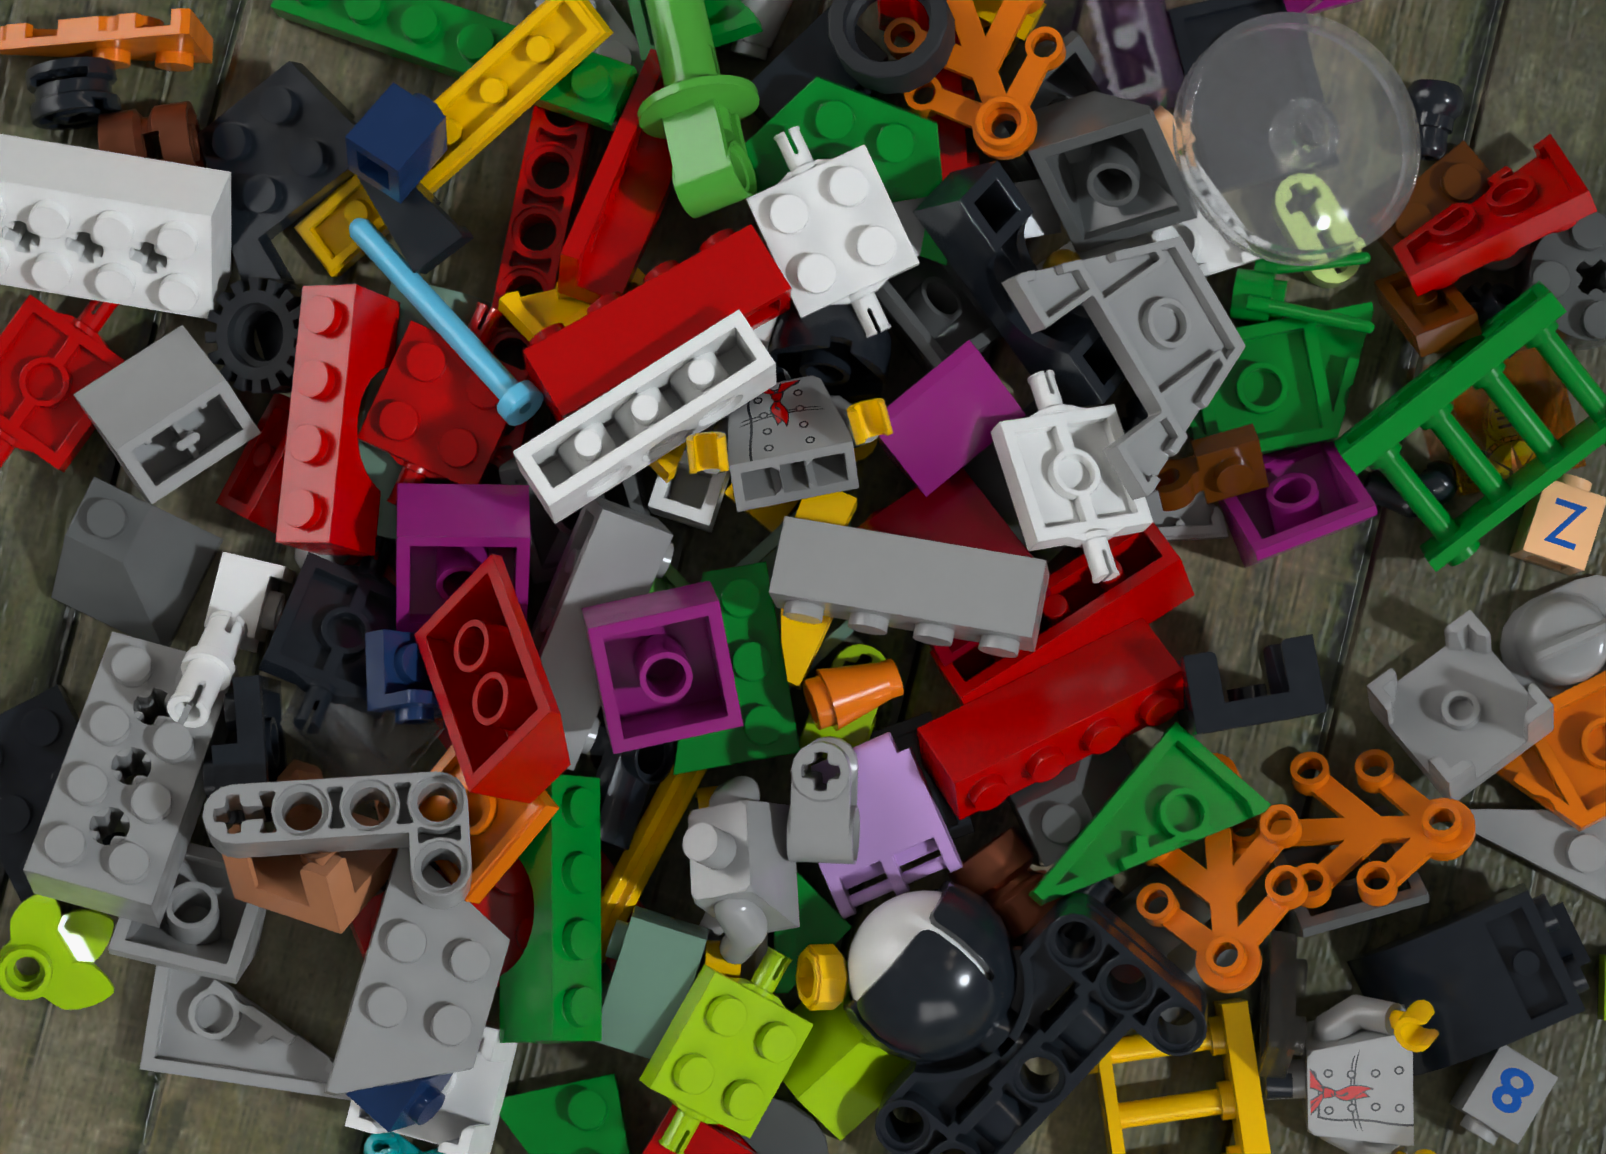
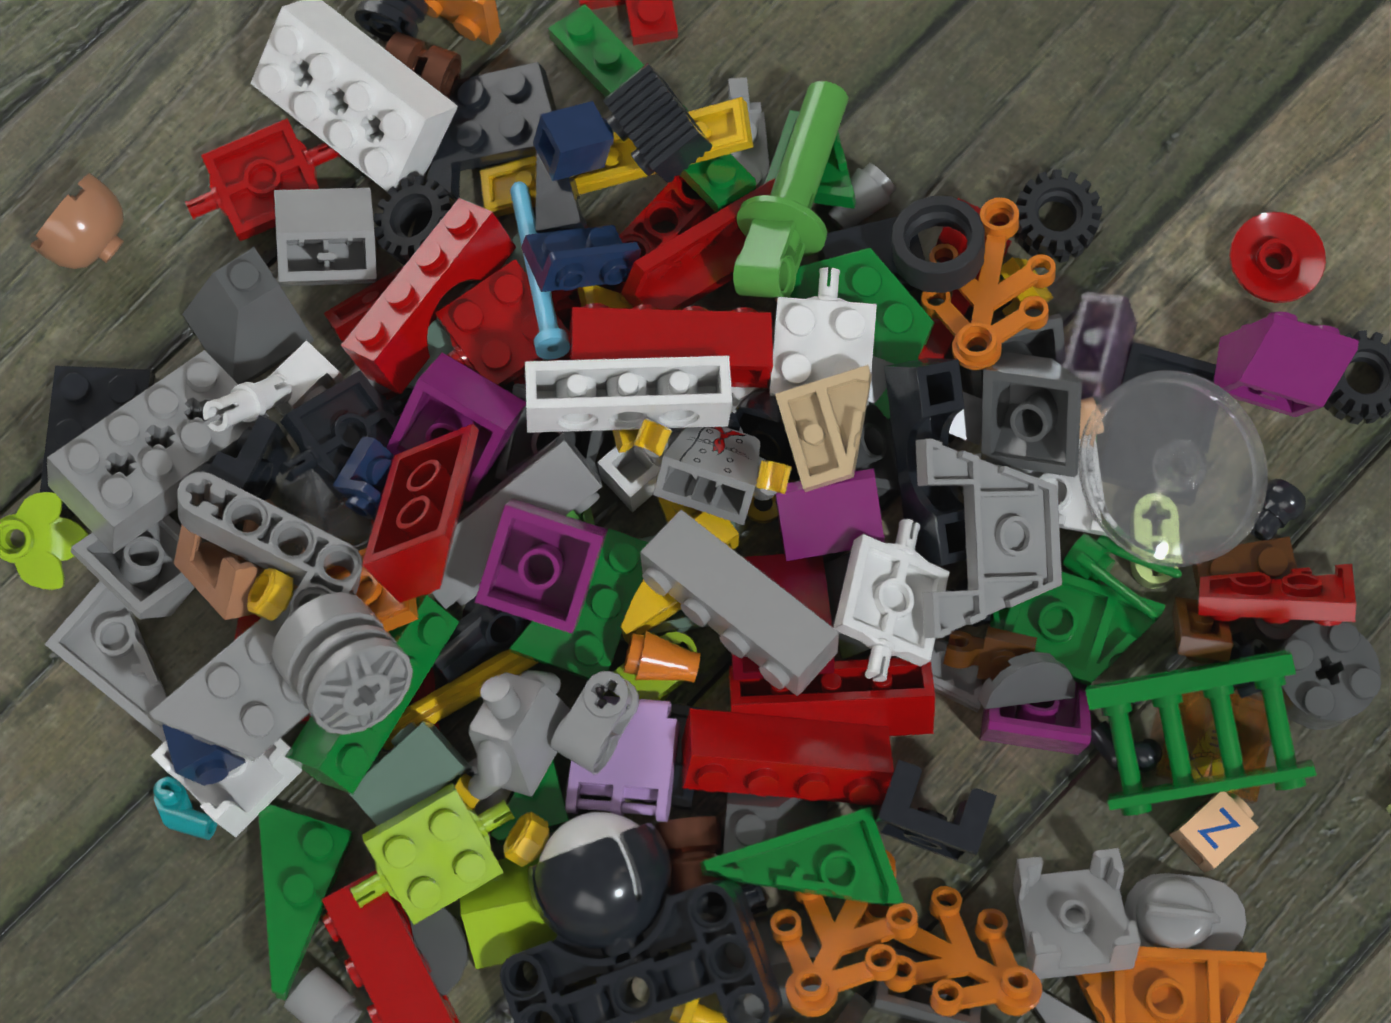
camera: 30 degrees right, 10 degrees down
none -> yellow tile [247,568,294,621]
none -> light grey wheel [272,592,413,735]
none -> dark blue bracket [521,225,641,292]
none -> black brick [603,63,713,183]
none -> tan wing [775,365,872,492]
none -> dark grey tile [978,652,1075,709]

